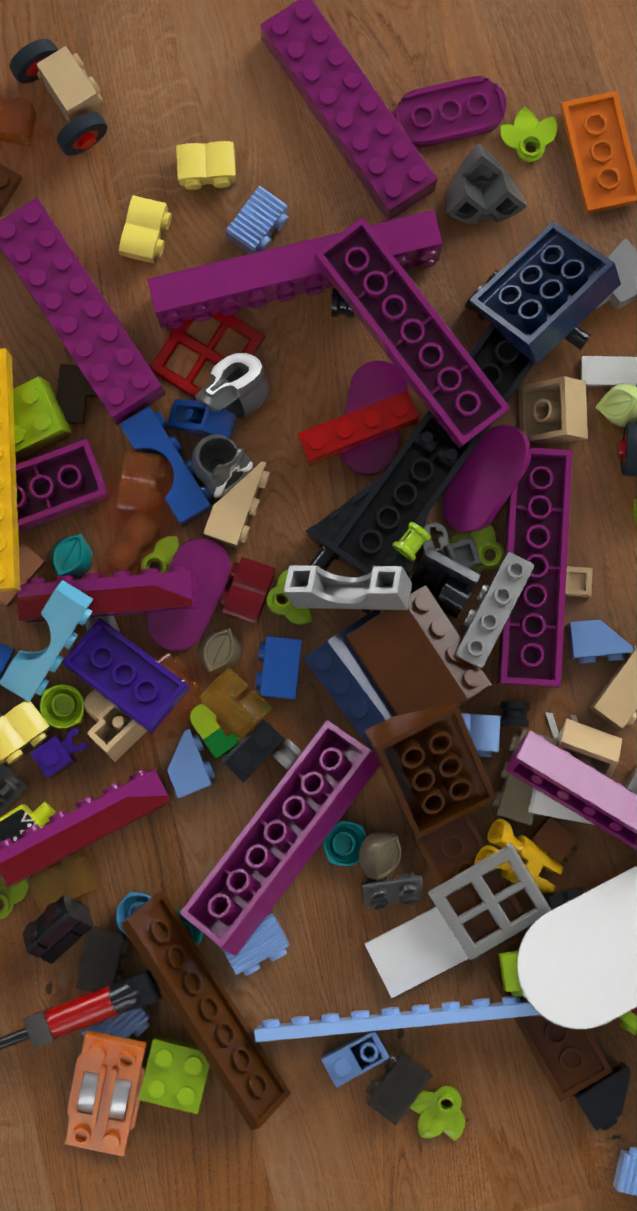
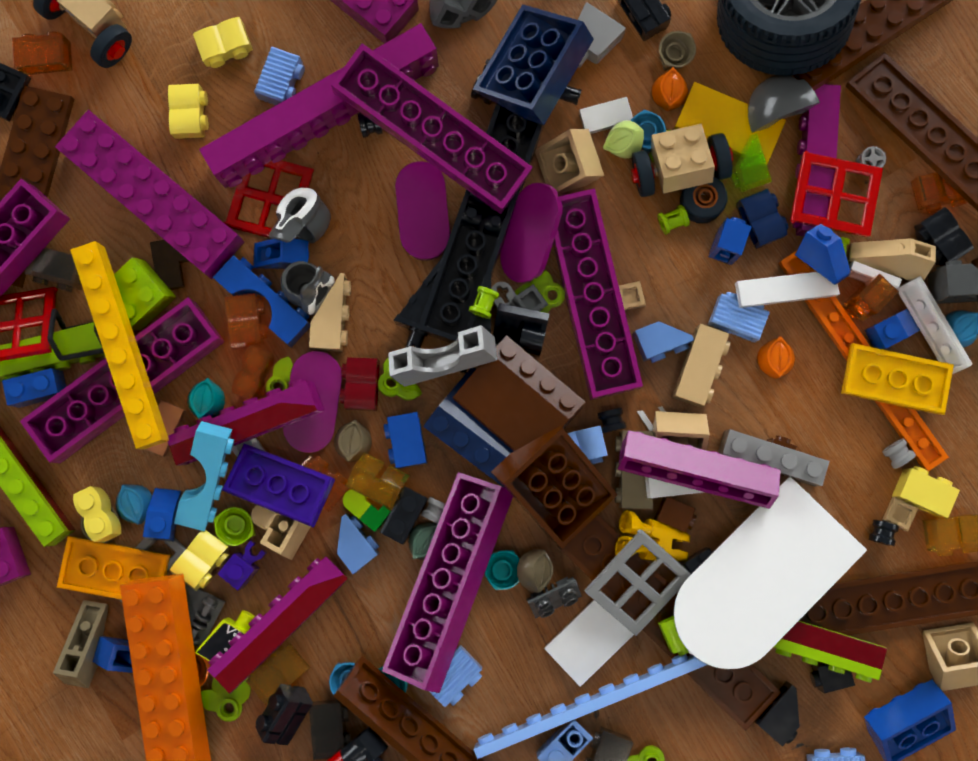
camera: 15 degrees left, 0 degrees up
red brick [298,390,419,467] -> none
light grey bracket [456,552,534,668] -> none
none -> sand green hat [408,522,438,560]

